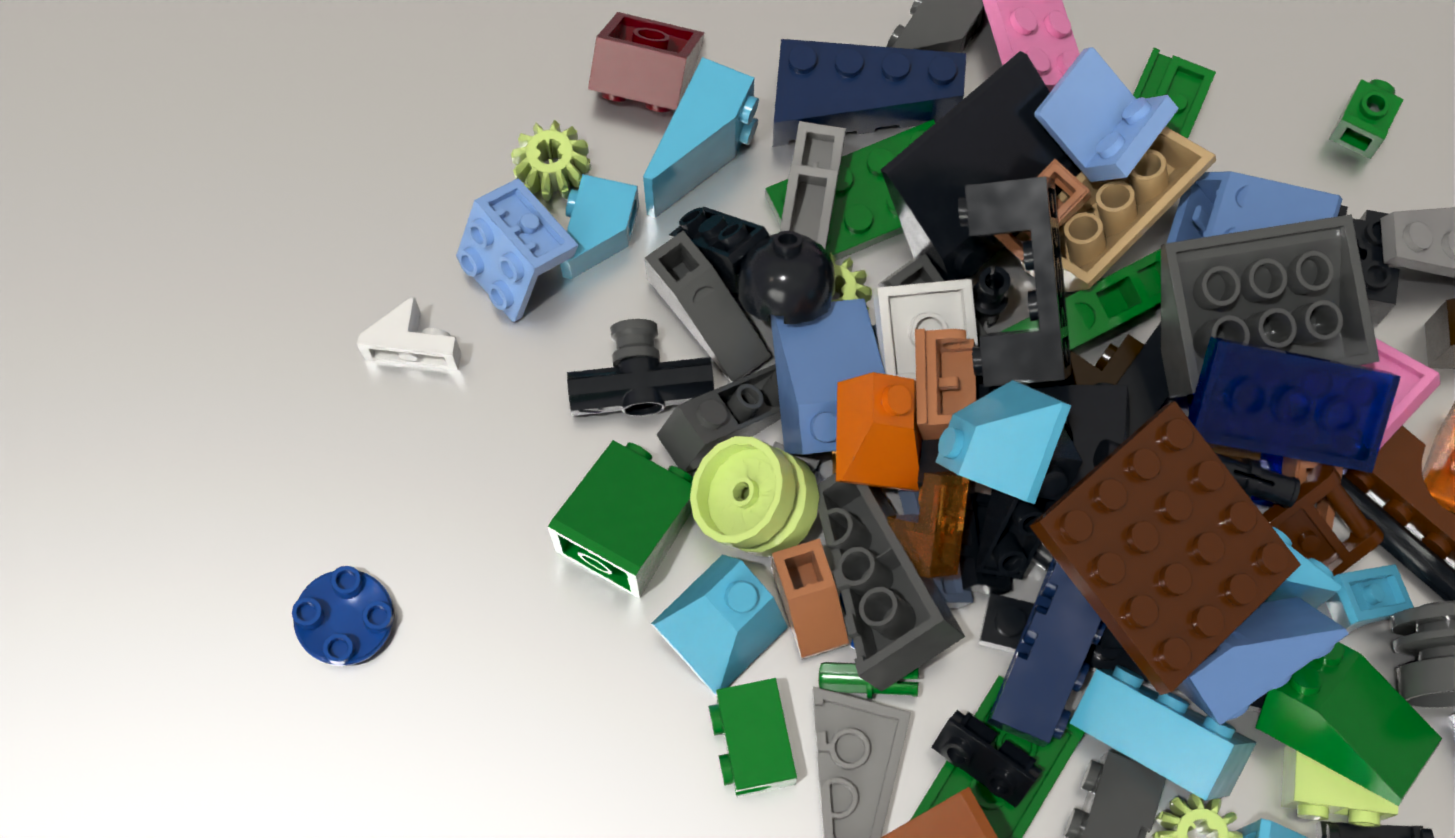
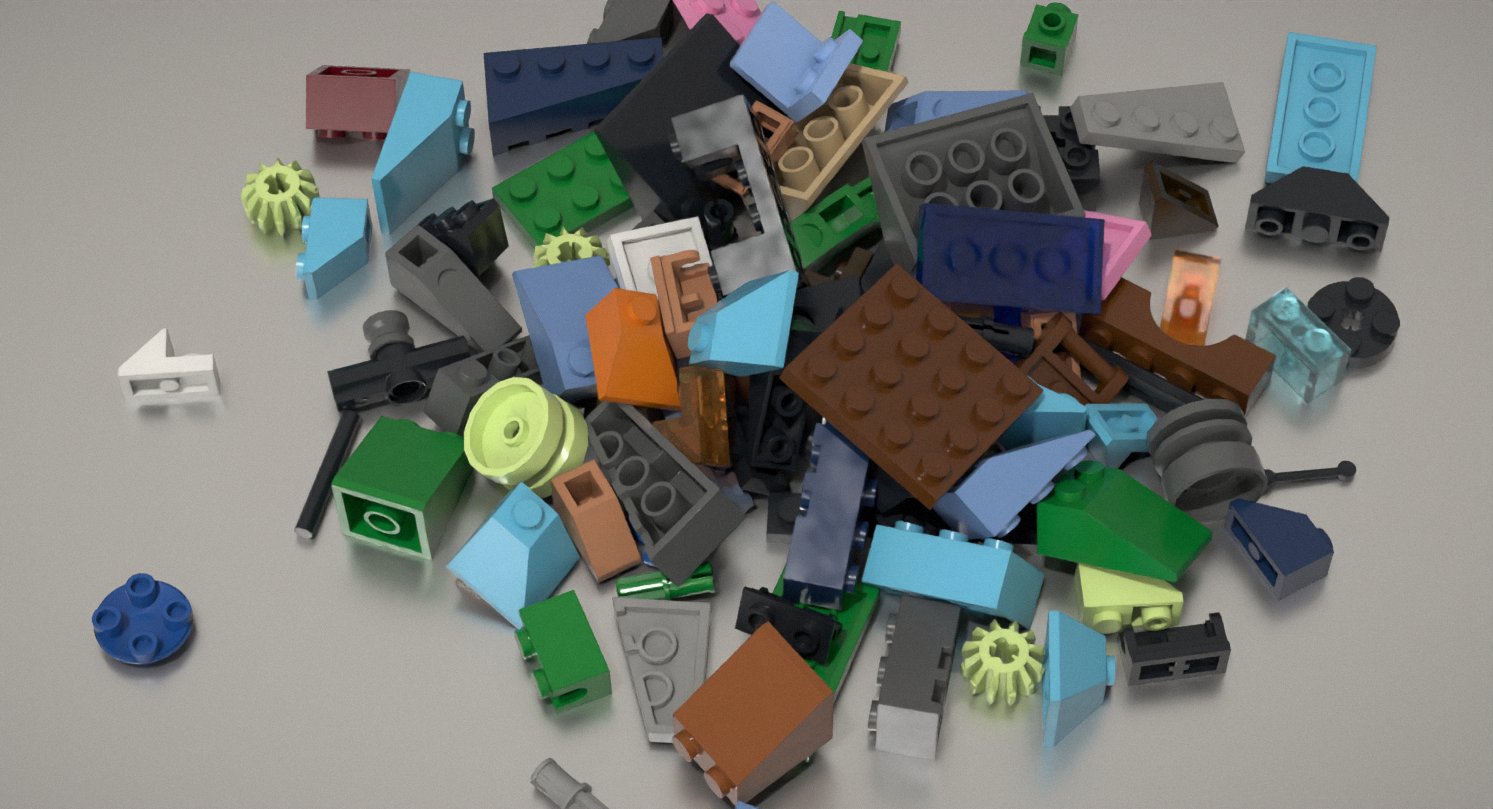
camera: 10 degrees left, 15 degrees down
light blue bracket [456,178,578,322] -> none
black cylinder [739,231,835,324] -> none
light grey slope [780,121,846,250] -> none
none -> black bar [294,410,361,538]

